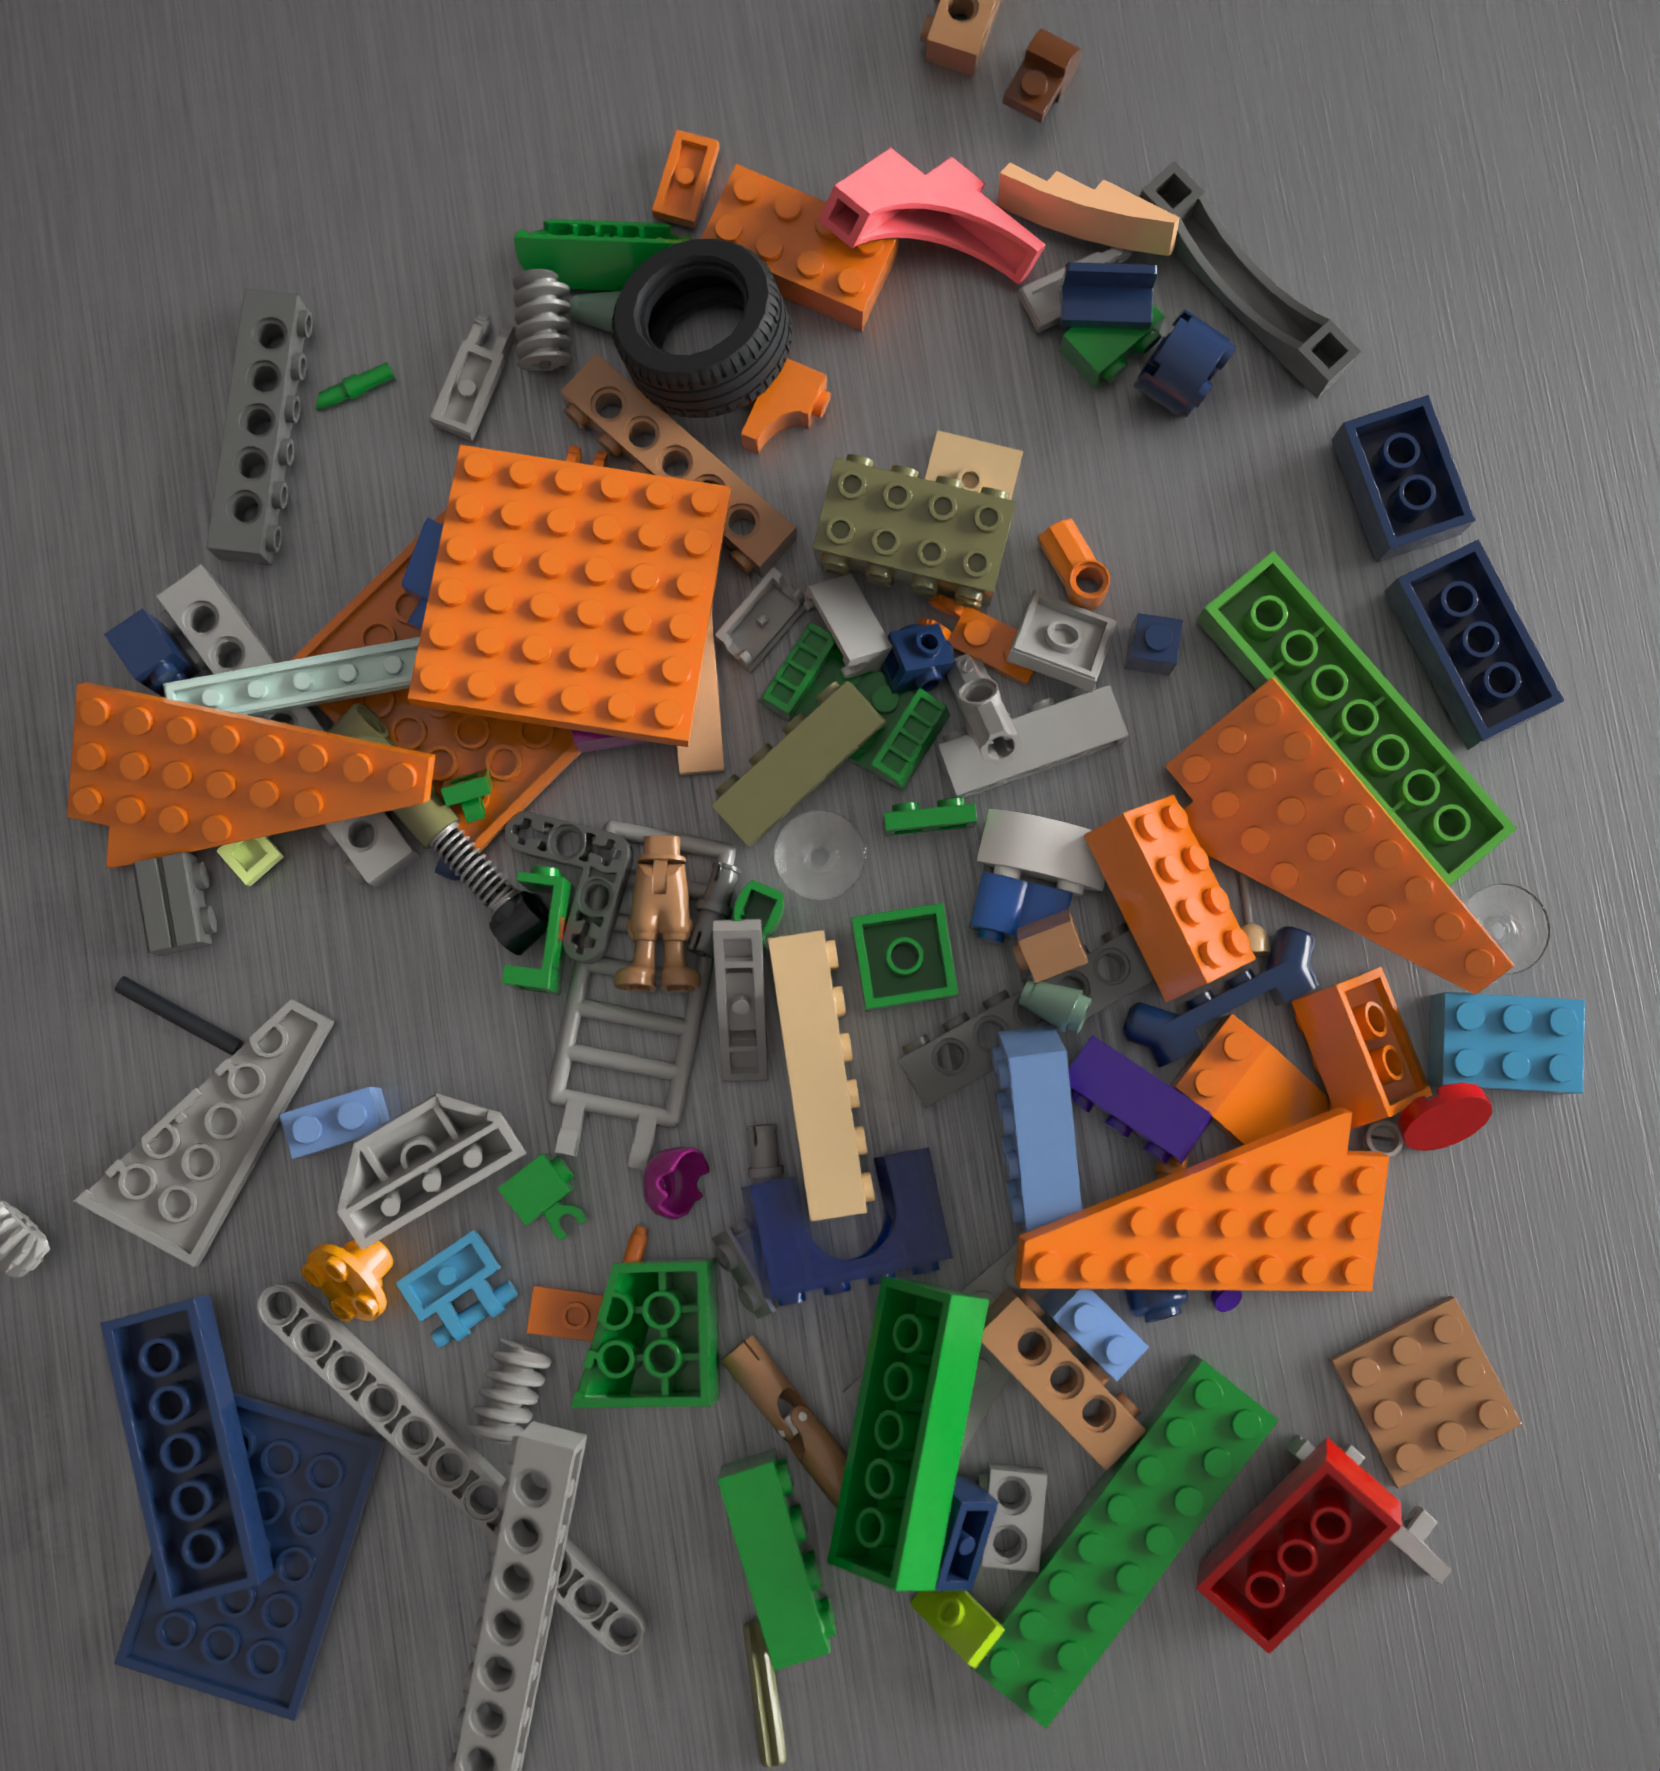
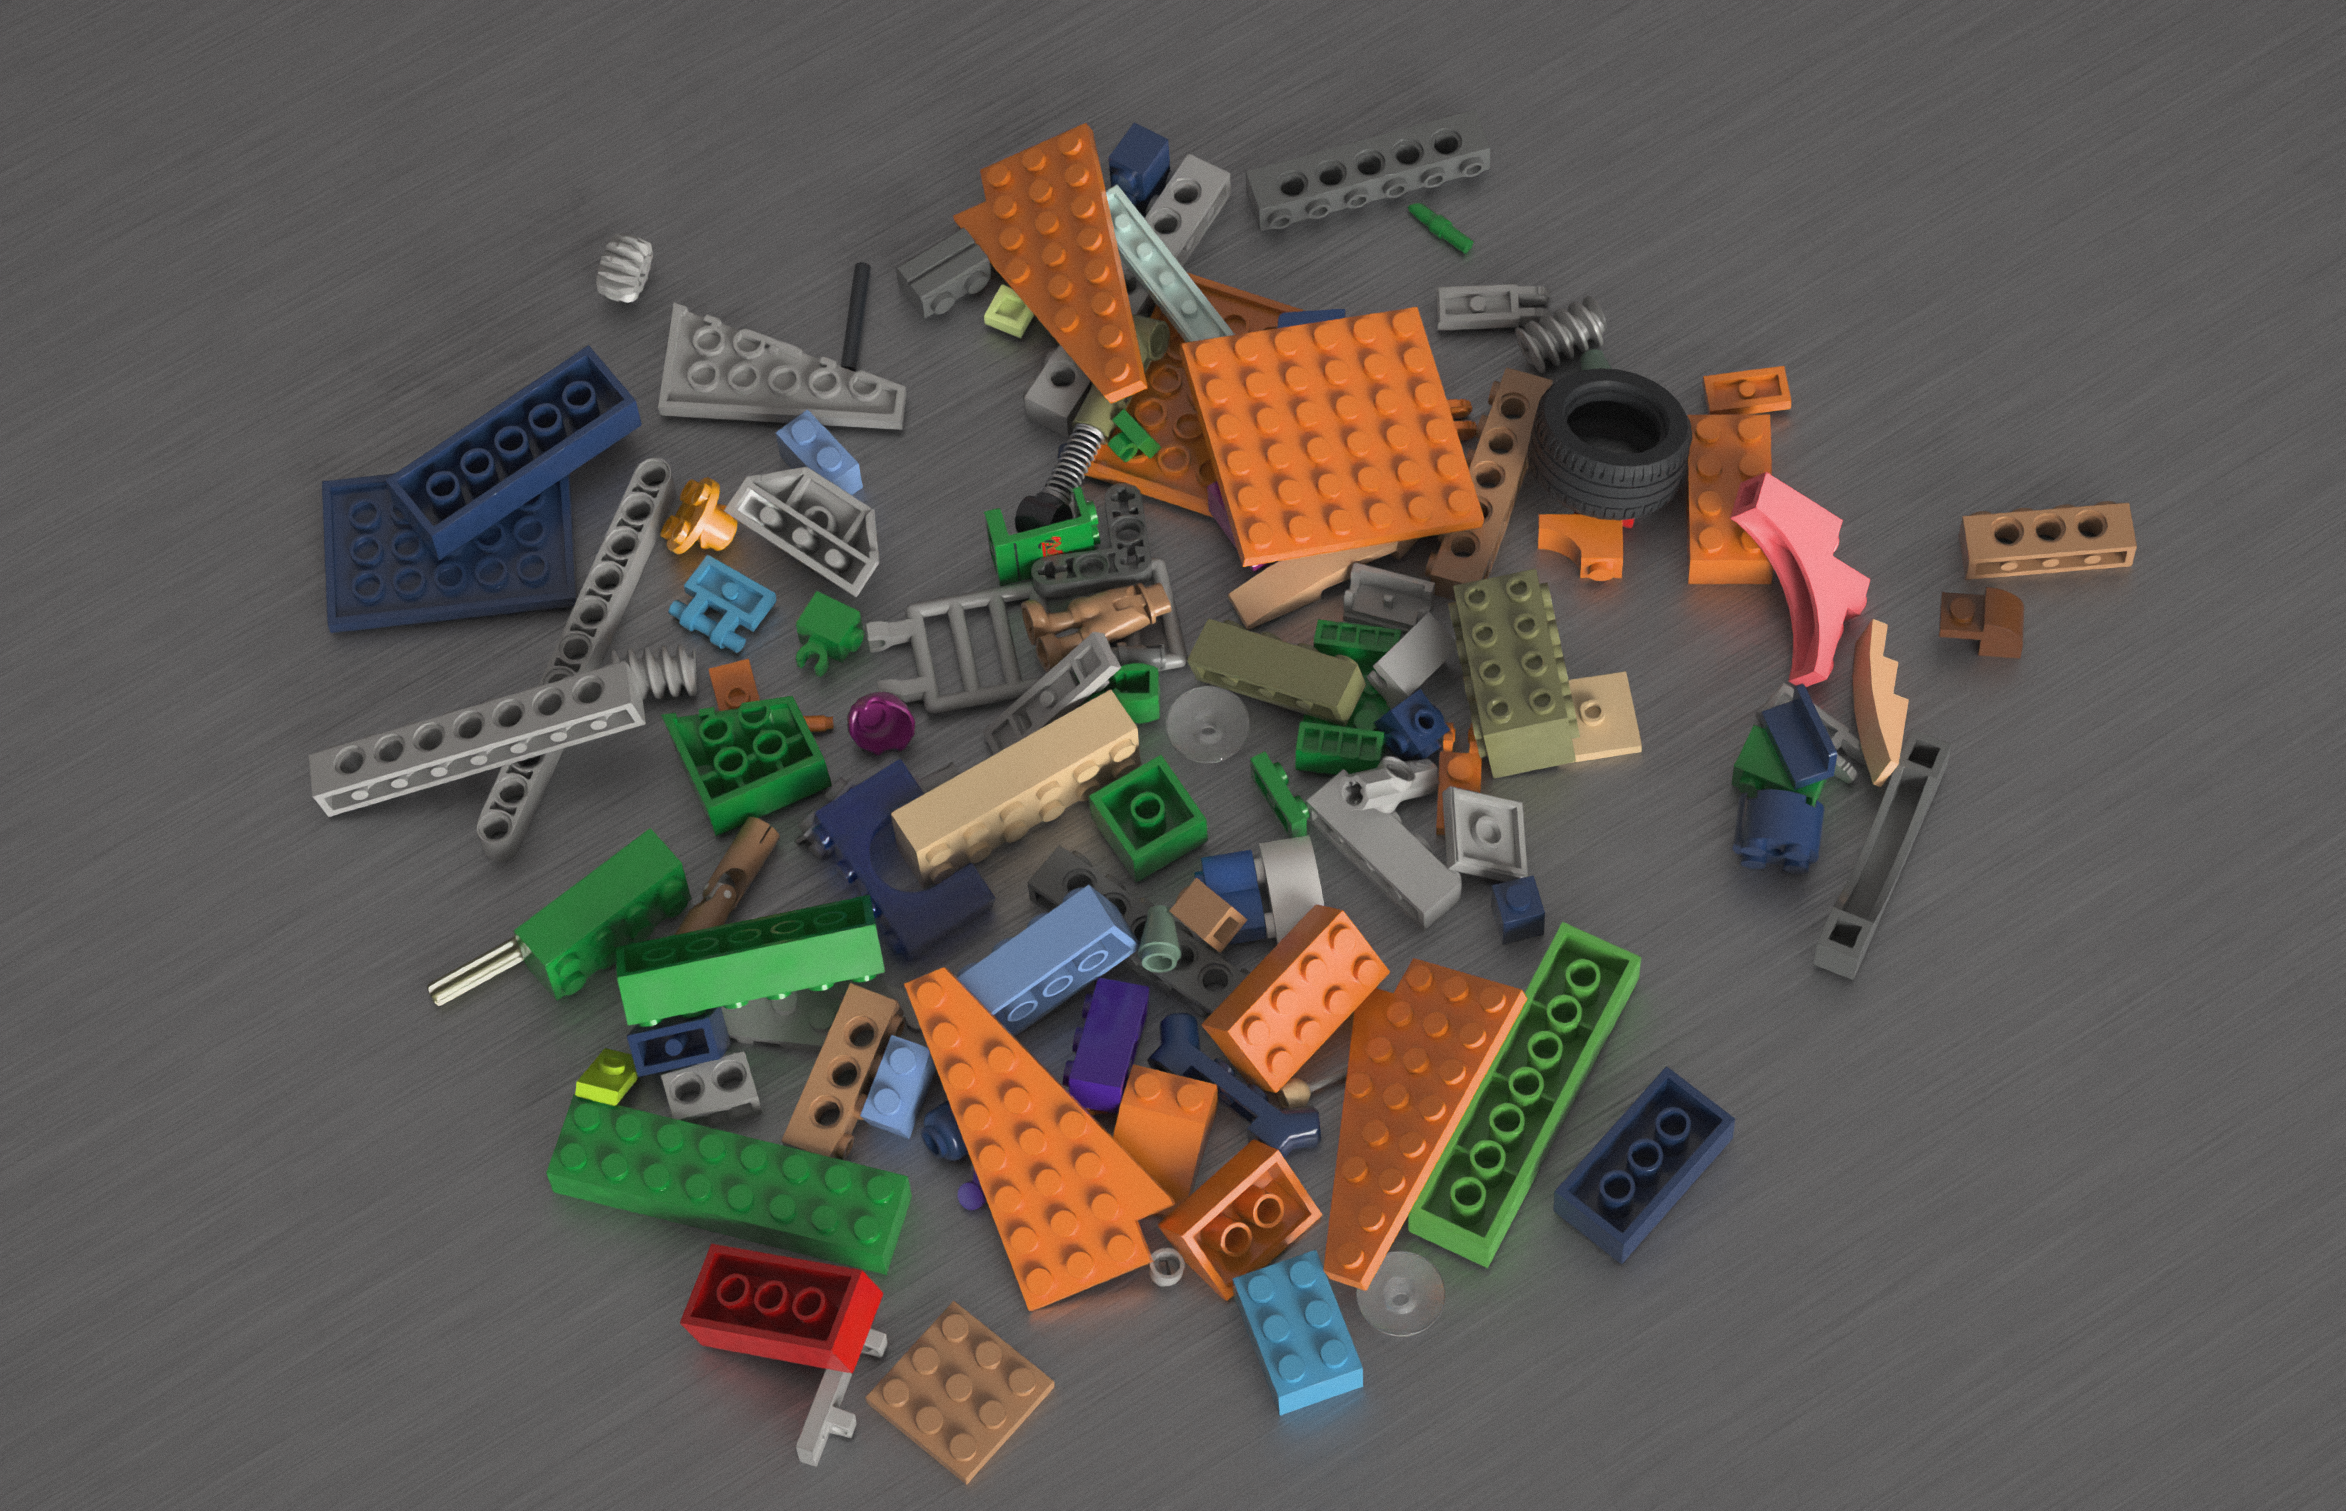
camera: 70 degrees right, 20 degrees down
green brick [514,219,692,291] -> none
orange piece [1037,518,1110,611] -> none
dark blue brick [1331,395,1476,563] -> none
red tile [1397,1083,1493,1151] -> none

